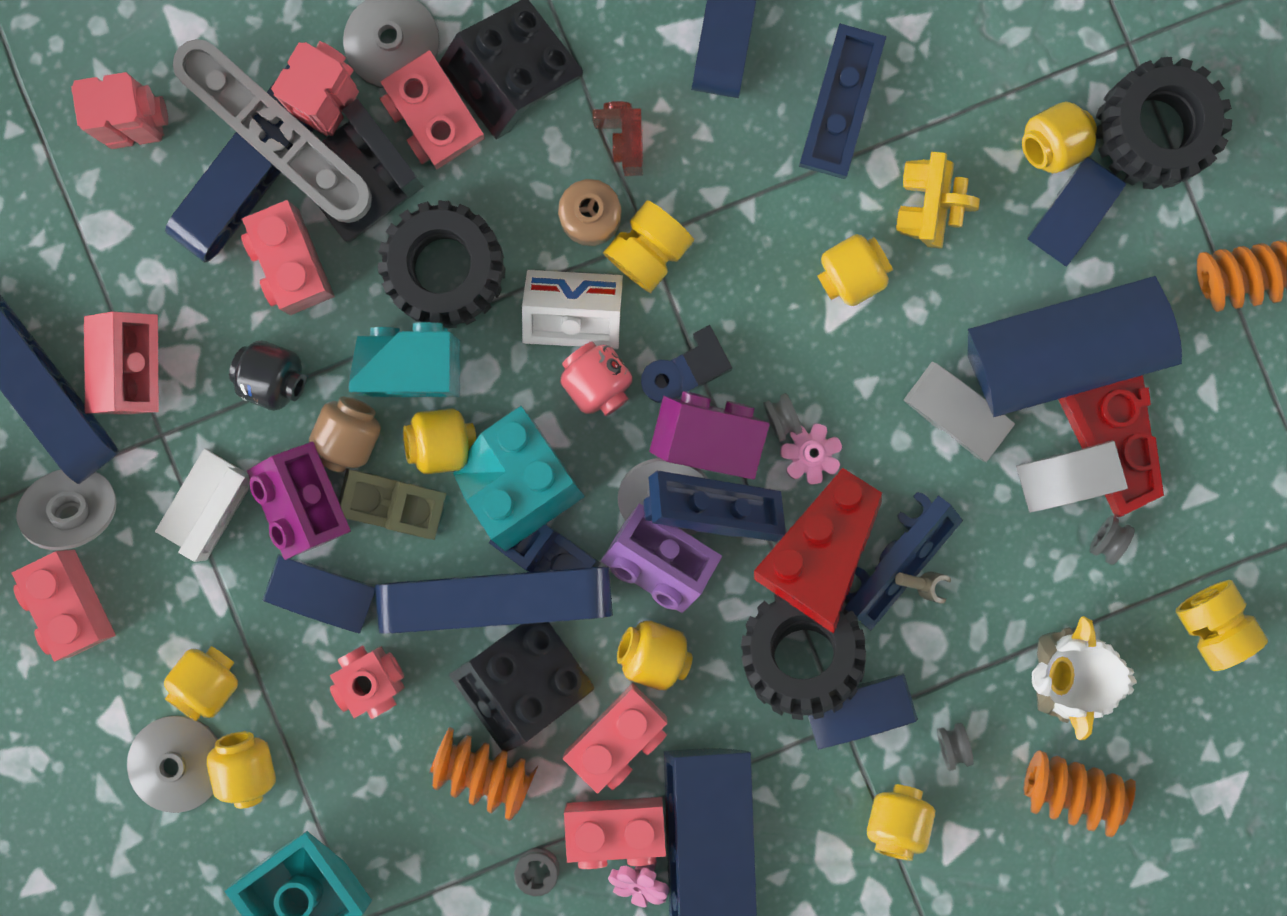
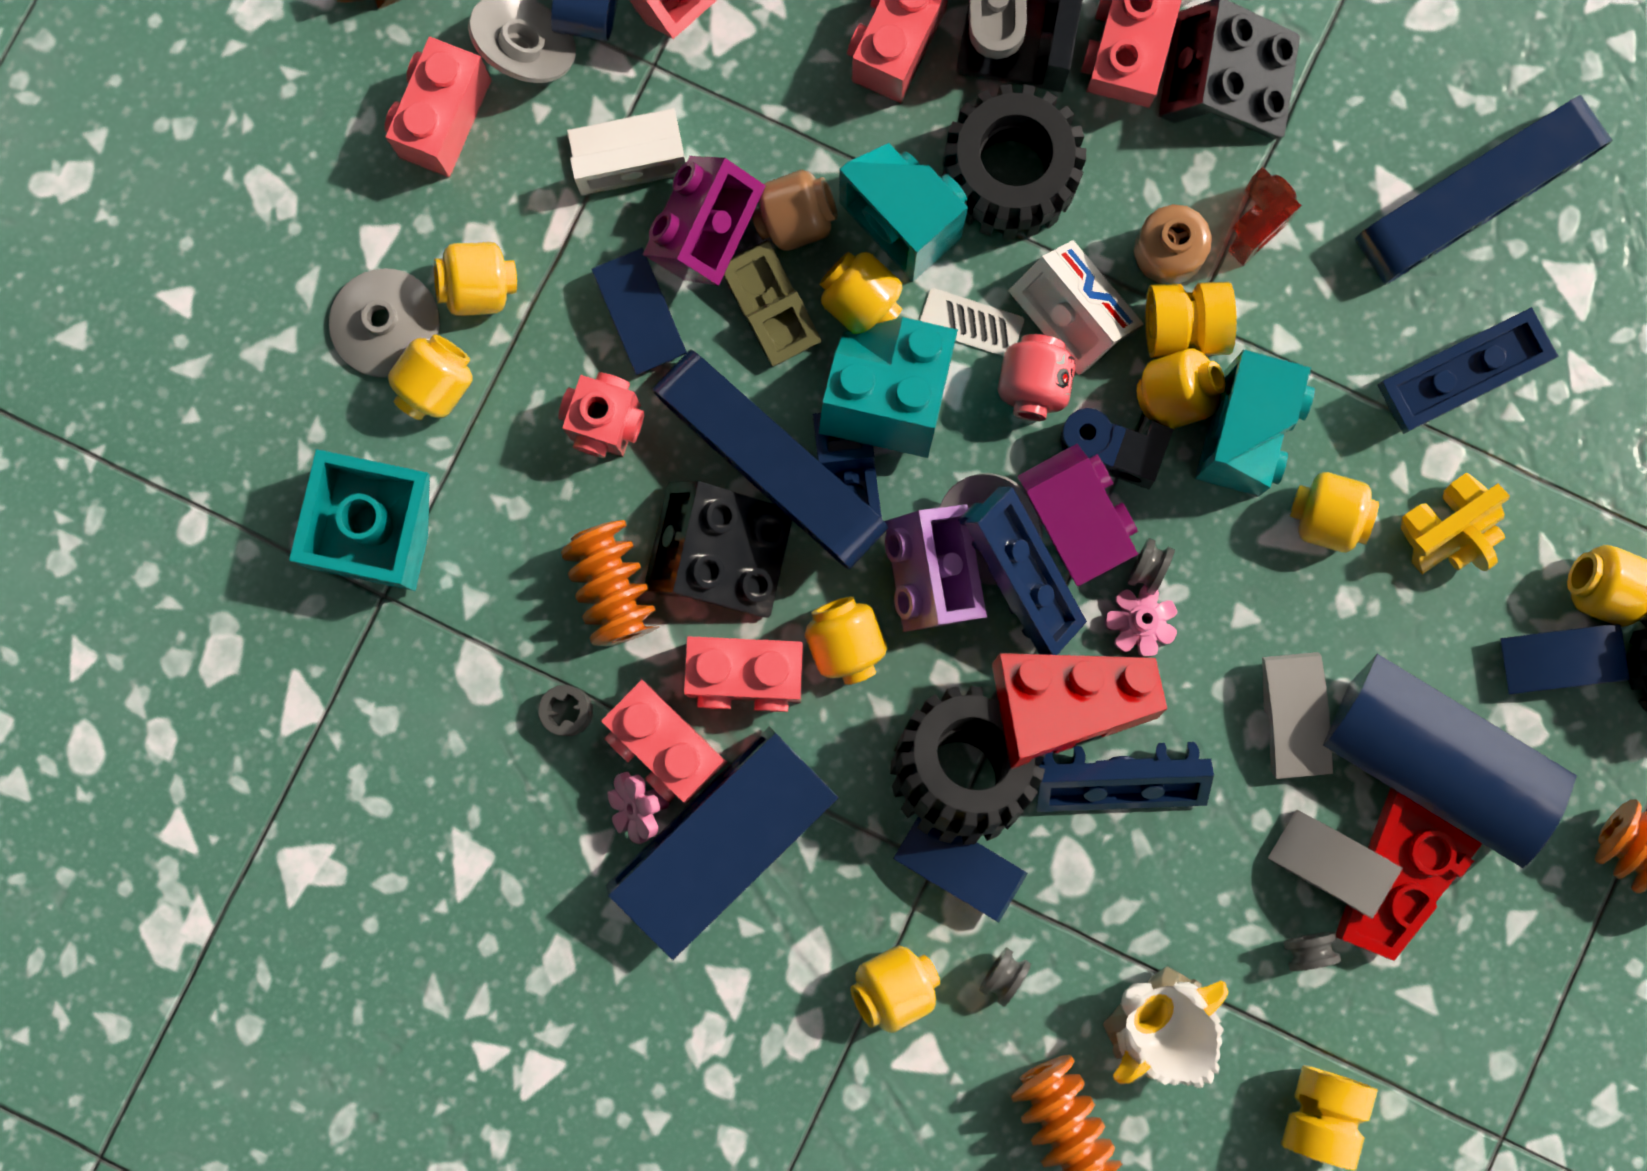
camera: 50 degrees right, 5 degrees down
black head [229,340,306,411] -> none
dark tan hand [895,572,951,604] -> none
none -> white sticker [920,288,1024,356]
none -> yellow head [1136,348,1226,429]
none -> teal slope [1194,349,1315,496]

